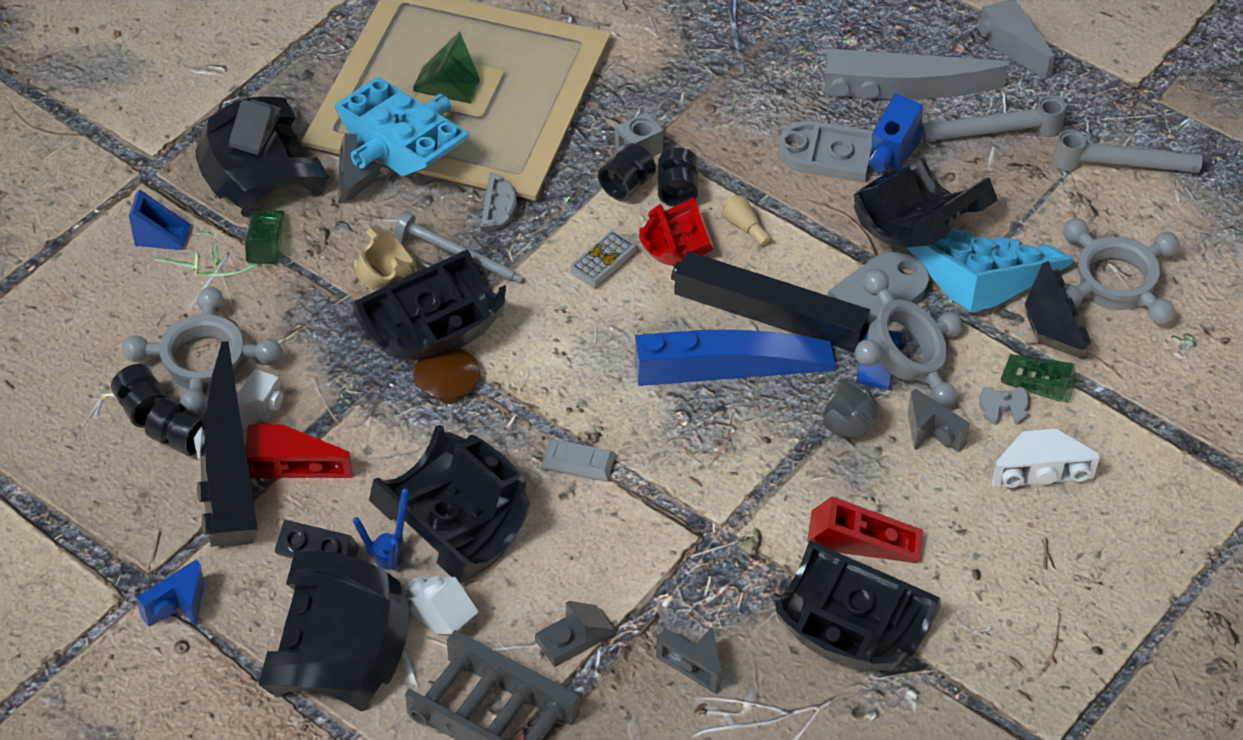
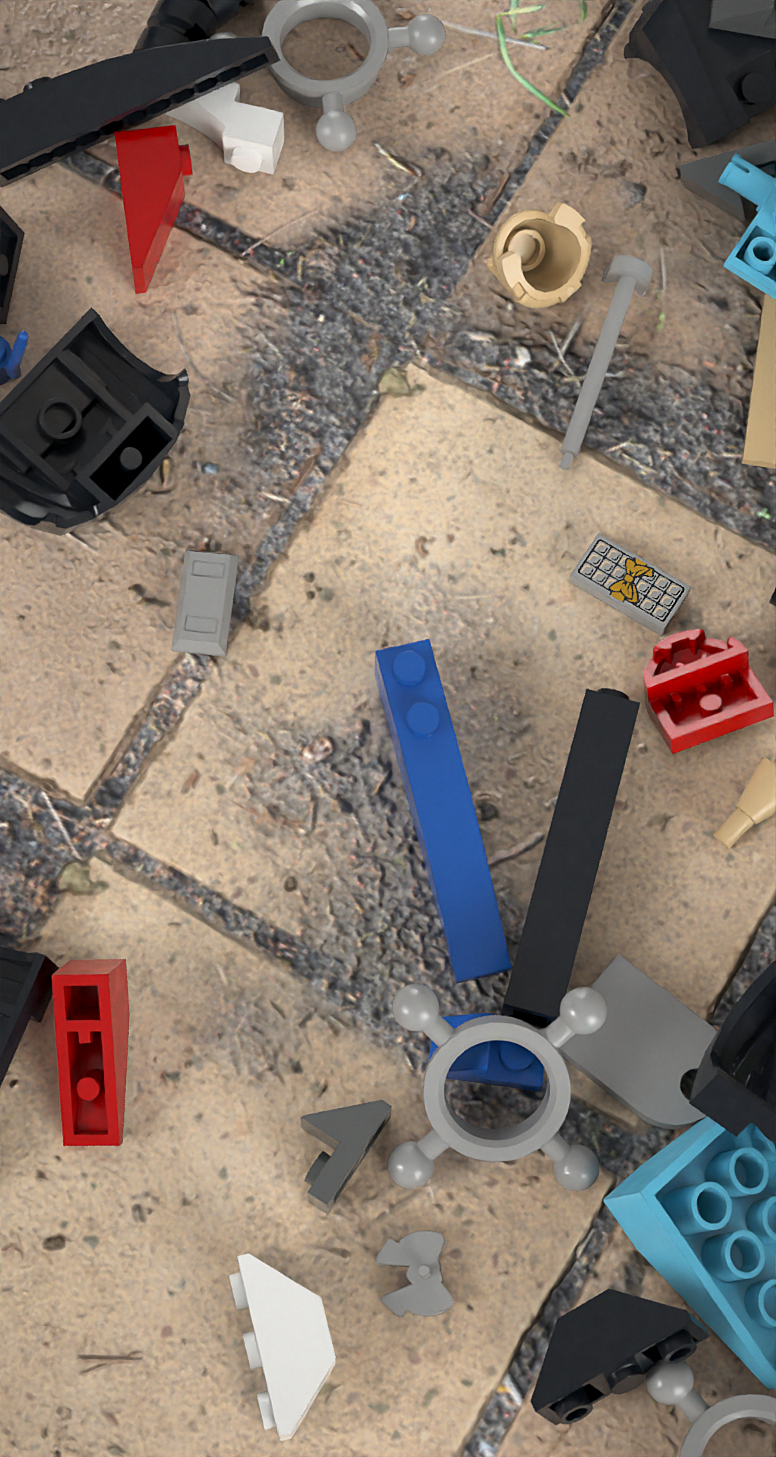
camera: 80 degrees right, 20 degrees up
clear green slope [245,209,285,264] -> none
black piece [353,249,506,359] -> none
reddish brown dish [414,349,480,405] -> none
light grey tile [480,172,517,232] -> none
dark grey hair [823,378,879,438] -> none
clear green slope [1001,354,1077,403] -> none

